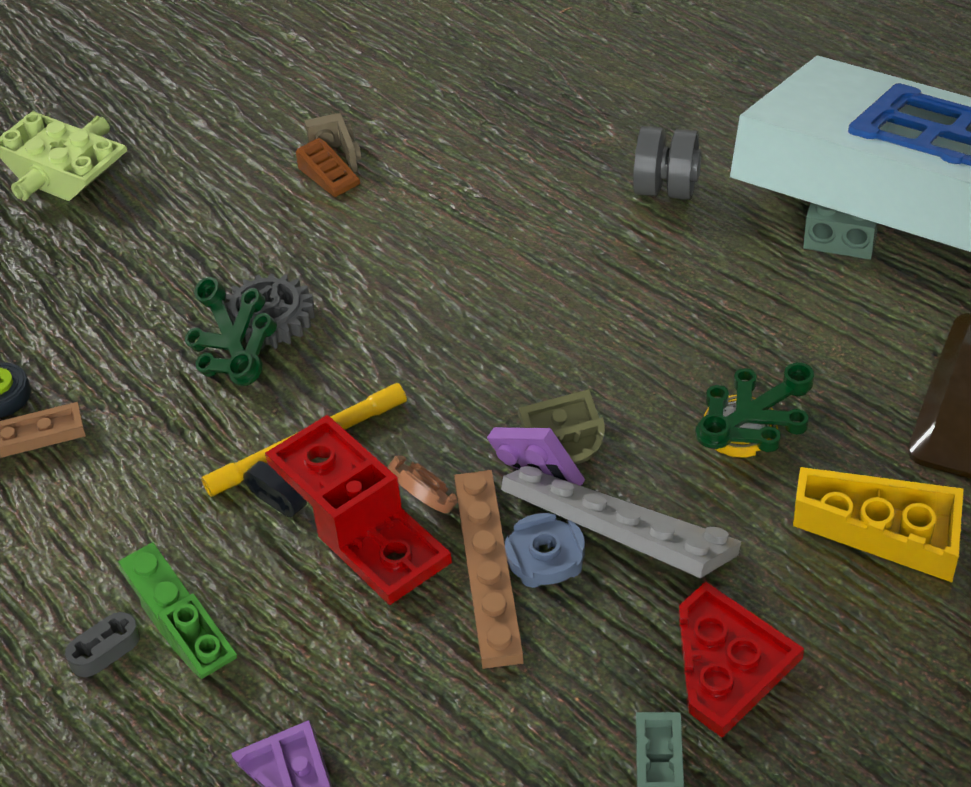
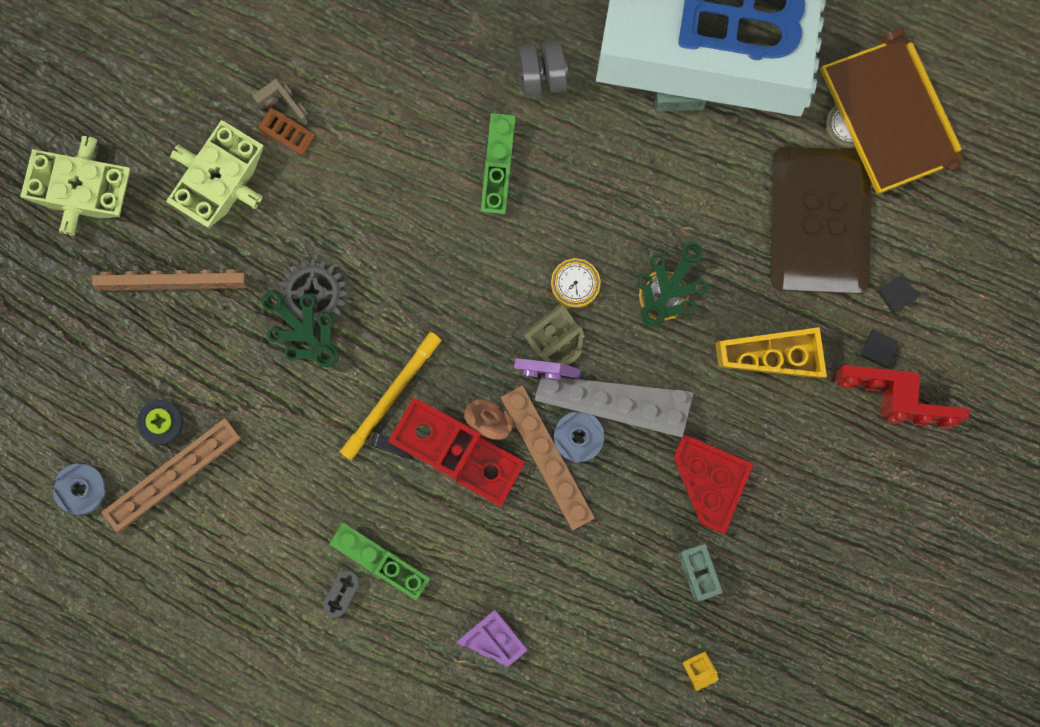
camera: 30 degrees left, 35 degrees up
none -> medium nougat plate [92,269,247,291]
none -> yellowish green slope [166,120,264,228]
none -> bright green slope [481,113,516,214]
none -> tile [551,258,601,308]

